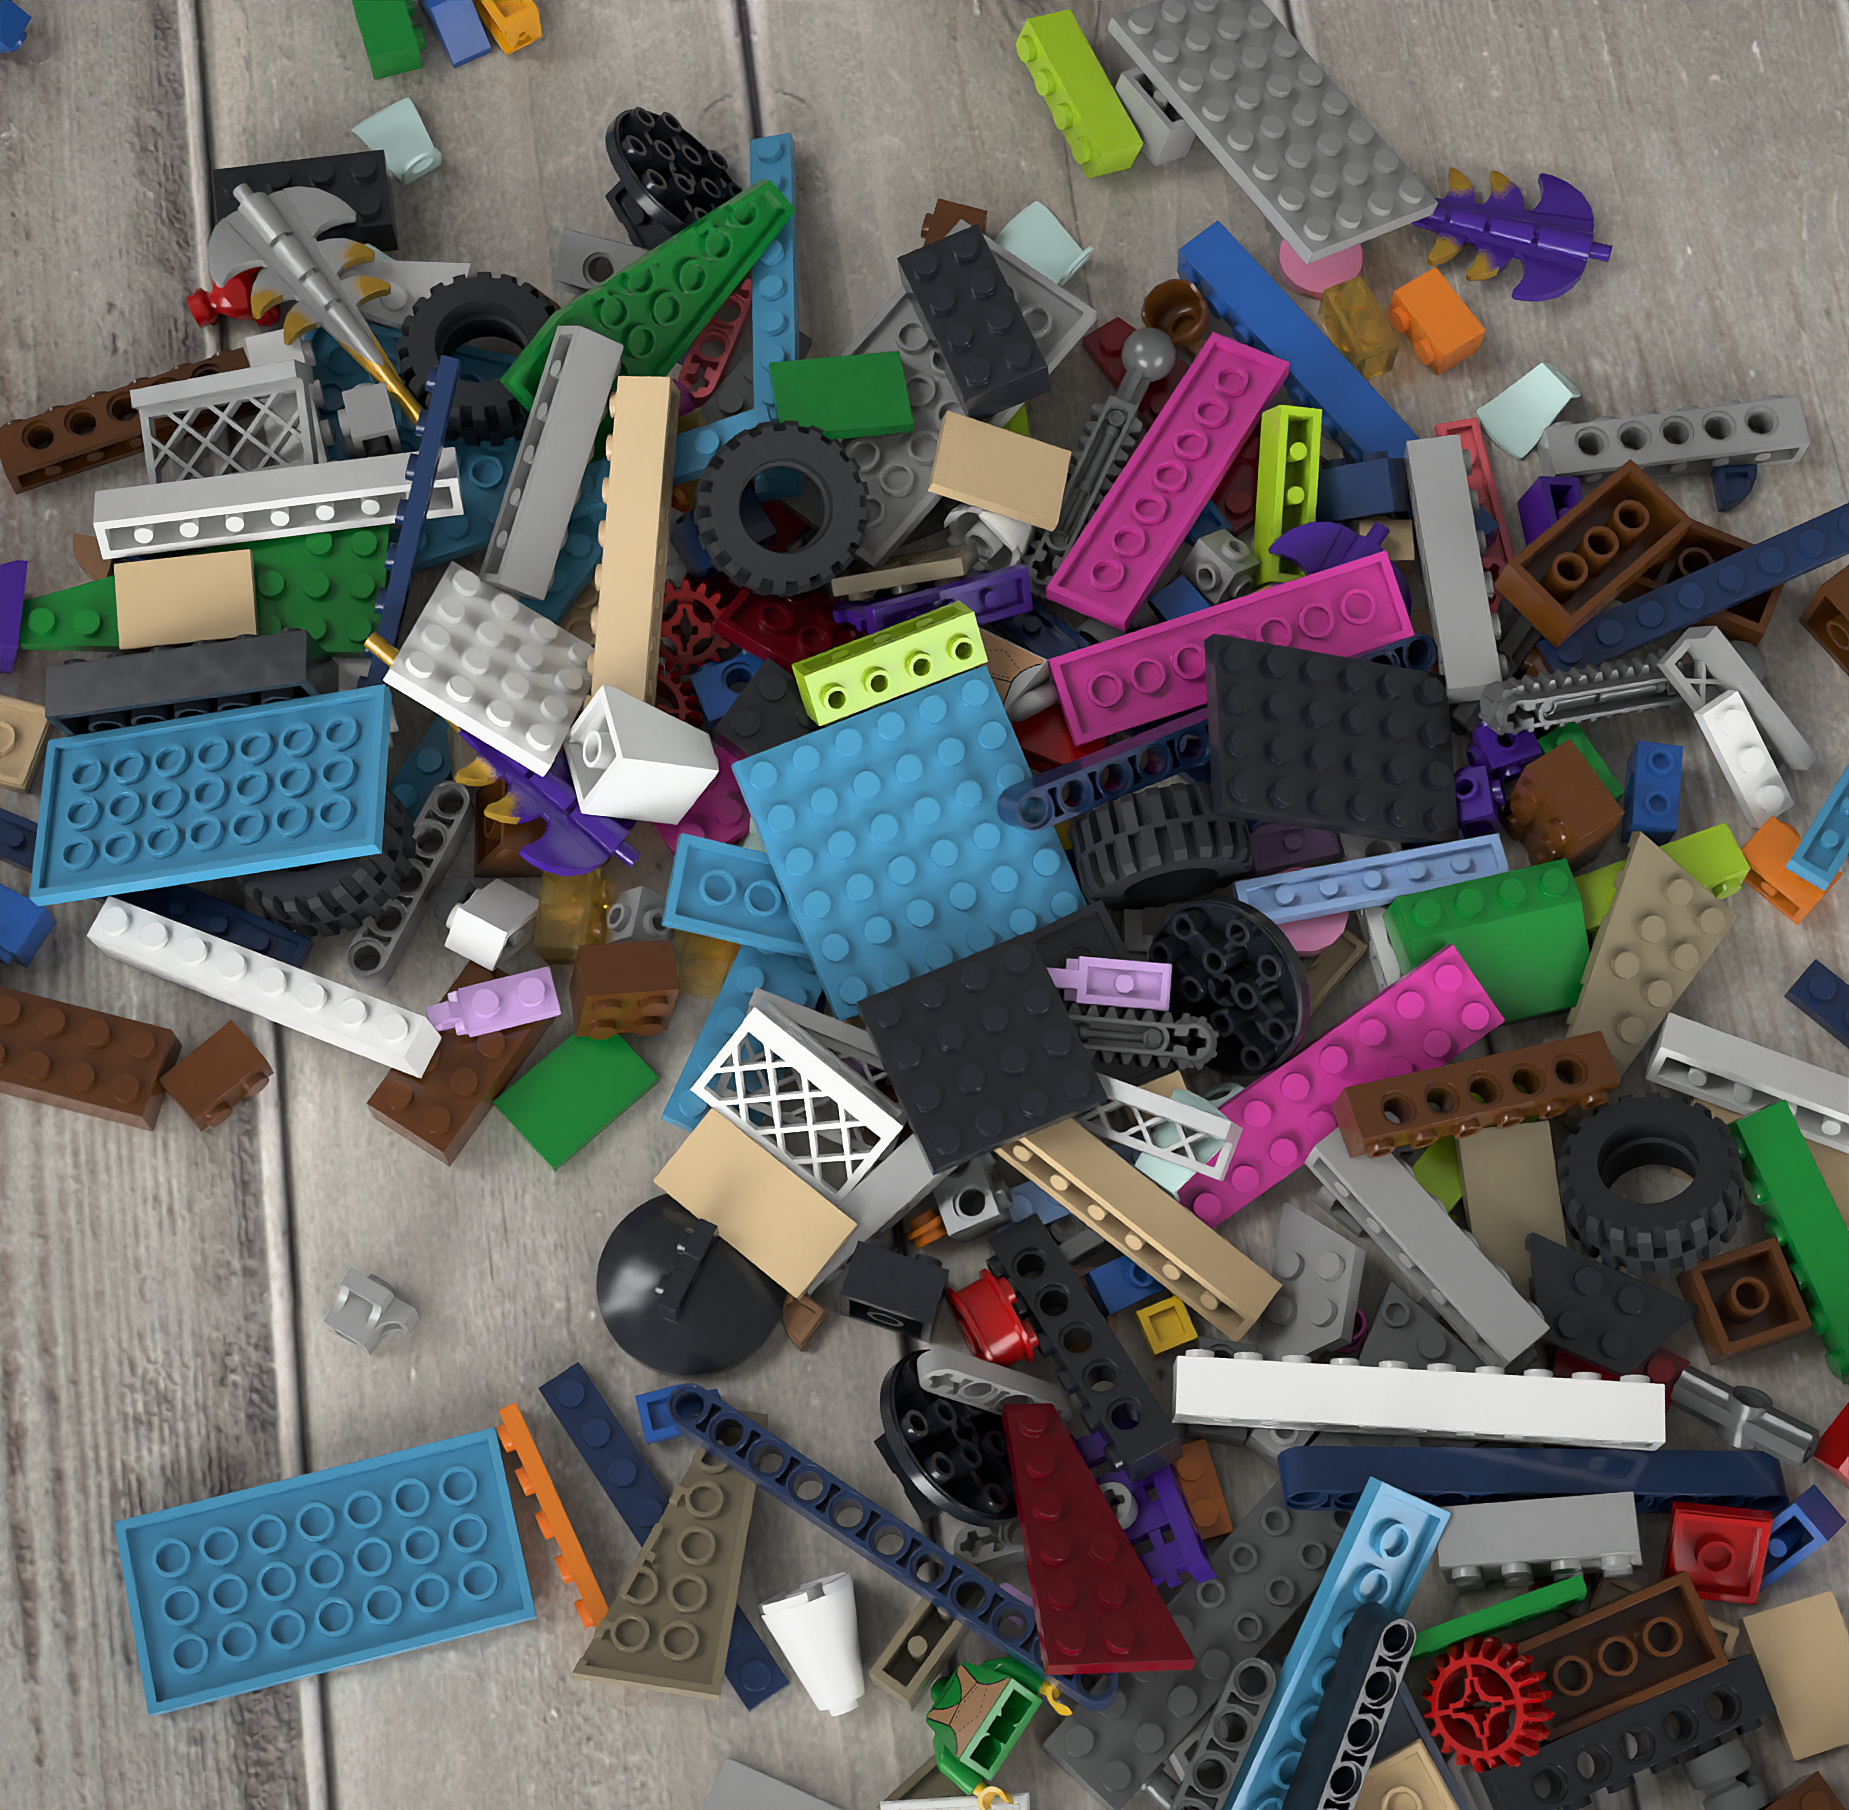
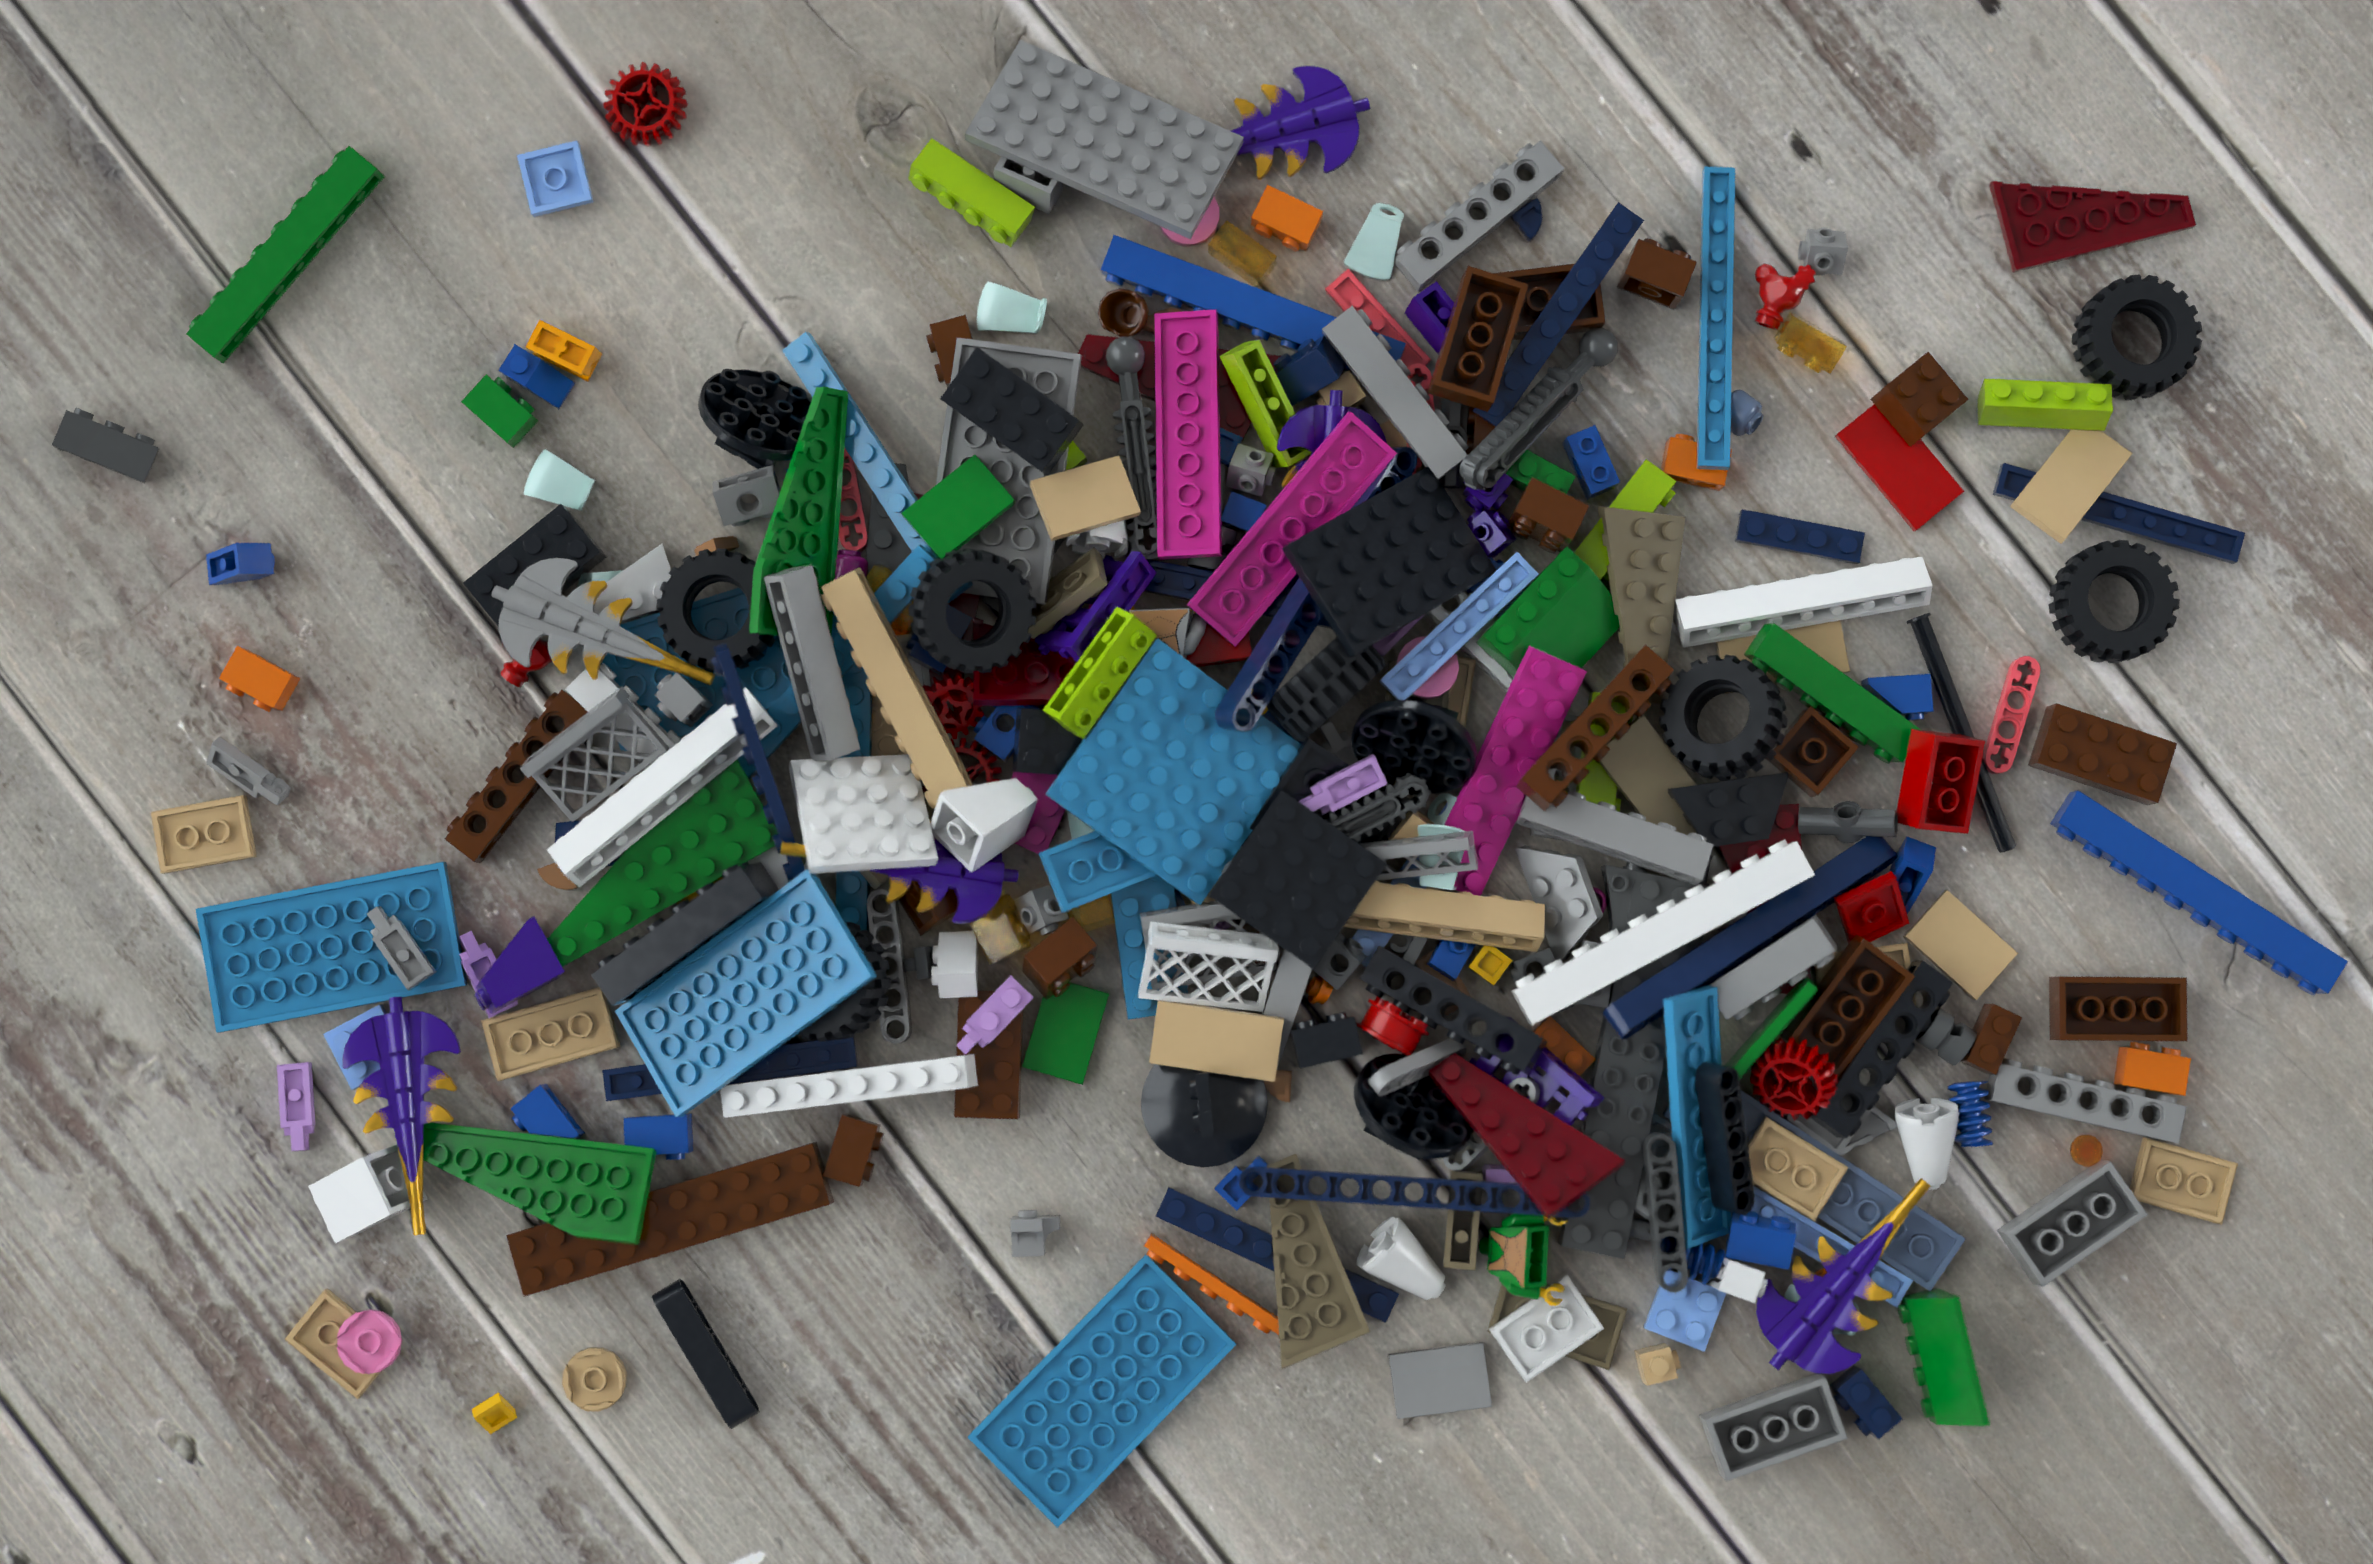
camera: 25 degrees left, 15 degrees up
tan tile [114,549,259,654] -> none
light grey fence [1656,626,1818,777] -> none
white plate [1693,690,1795,828] -> none

